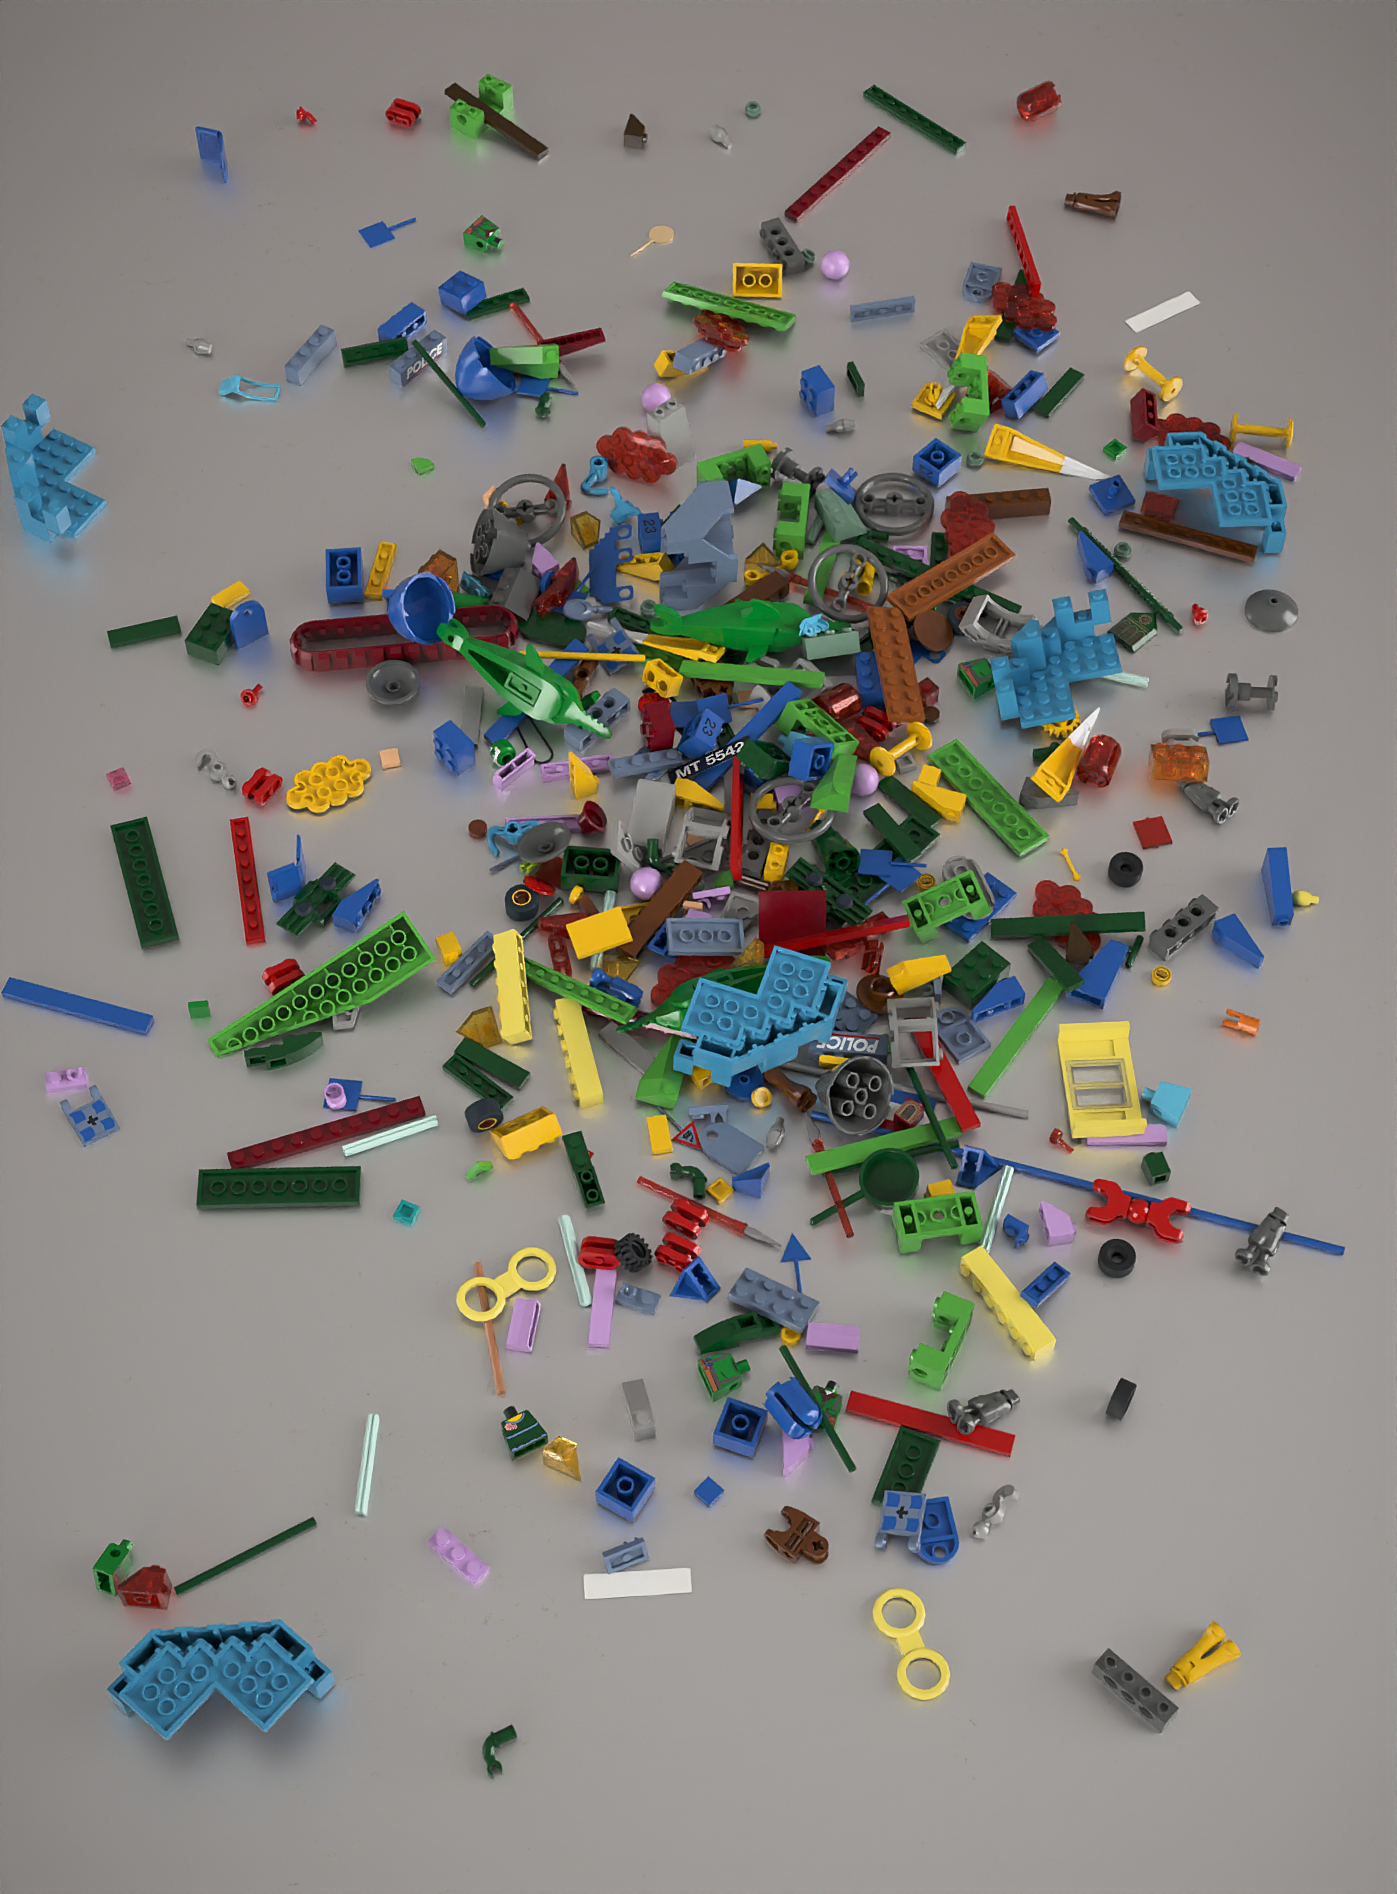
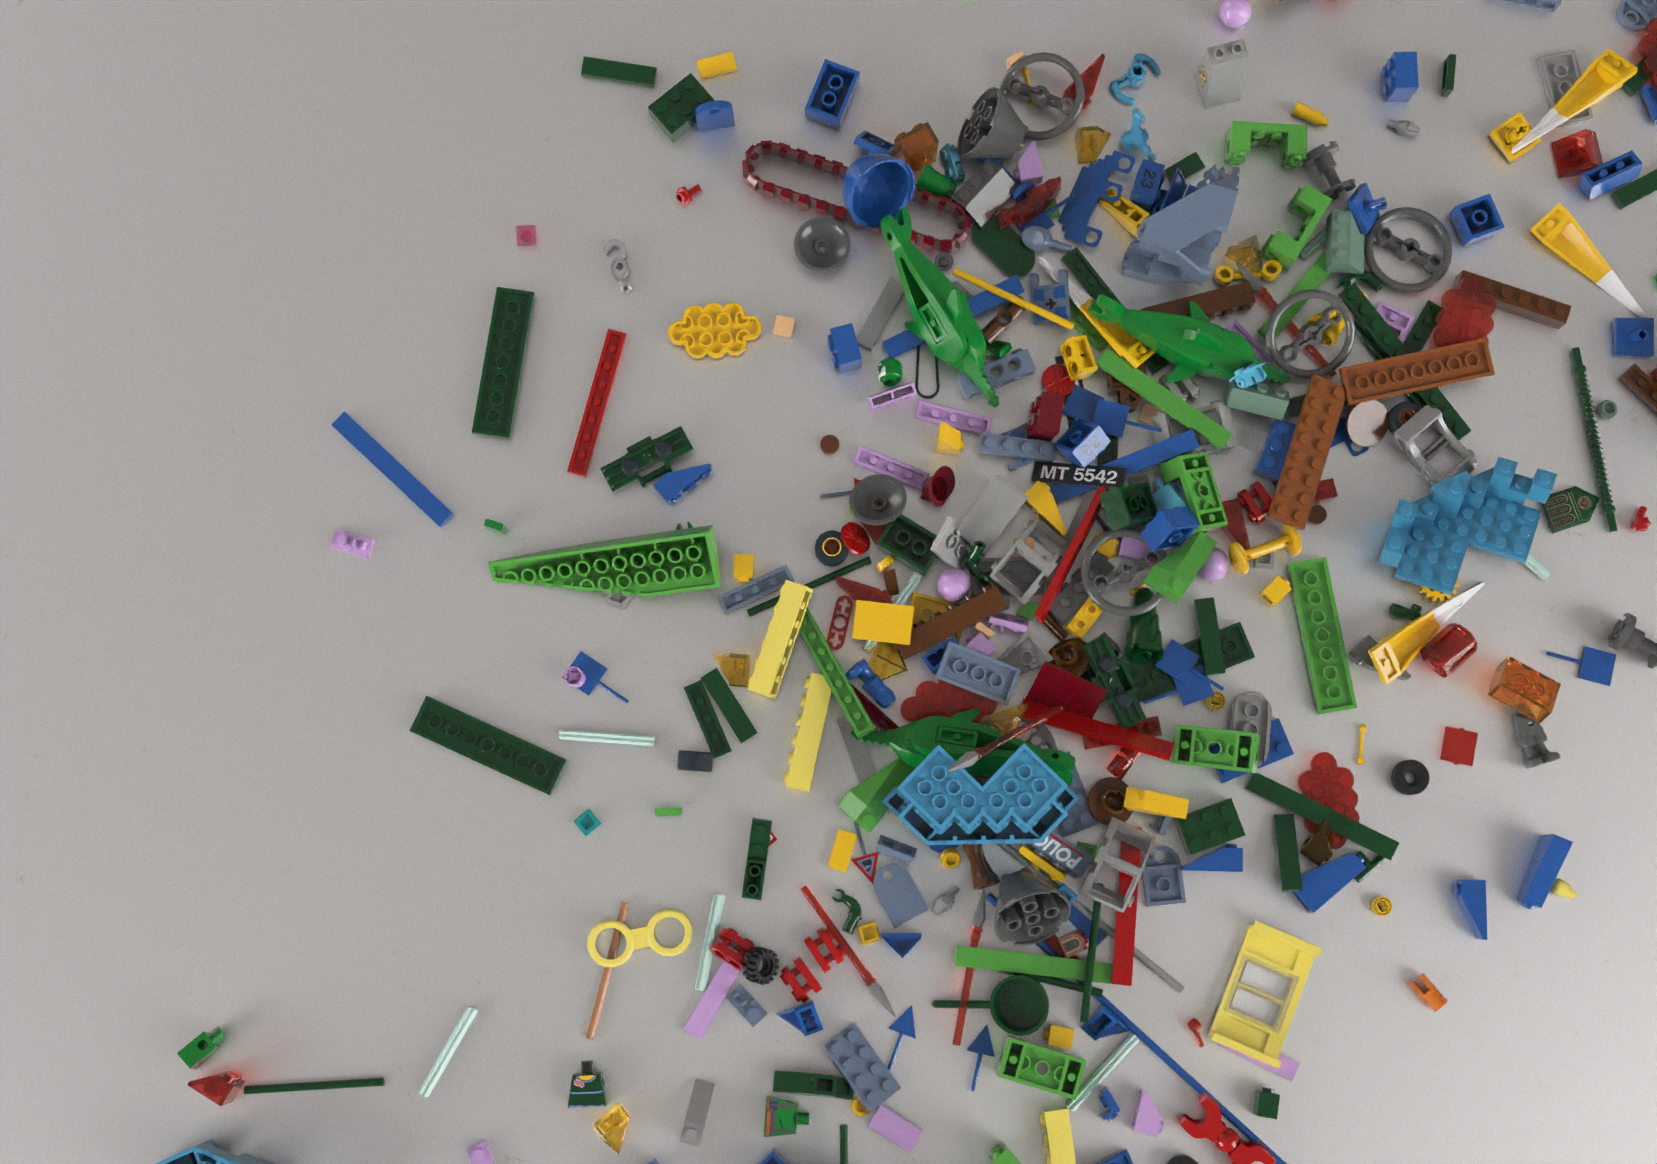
camera: 25 degrees right, 25 degrees up
sand blue flag [60,1085,120,1147] -> none
dark red plate [227,1096,426,1169] -> none
red brick [242,767,283,806] -> none
dark green slope [244,1032,324,1071] -> none
red brick [262,959,305,996] -> none
blue piece [267,835,306,902] -> none
yellow tile [364,542,397,601] -> none
dark azure piece [487,820,540,856] -> none
yellow slope [490,1106,563,1160] -> none
lavender piece [506,1297,541,1352] -> none
clear red plate [596,426,678,483] -> none
sand green plate [640,599,656,616] -> none
slope [728,479,761,506] -> none
clear red cylinder [811,683,862,724] -> none
dark green tile [877,775,942,828] -> none
yellow slope [911,780,967,823] -> none
bright green plate [947,352,990,432] -> none
green torso [957,658,995,699] -> none
sand green plate [966,450,984,466] -> none
bright green tile [967,977,1065,1099] -> none
blue slope [1077,531,1114,584] -> none
medium azure torso [1141,1082,1192,1128] -> none
dark grey brick [1148,894,1219,961] -> none
light grey brick [1161,729,1200,758] -> none
none -> clear red piece [946,705,1063,773]
none -> blue piece [967,1024,995,1091]

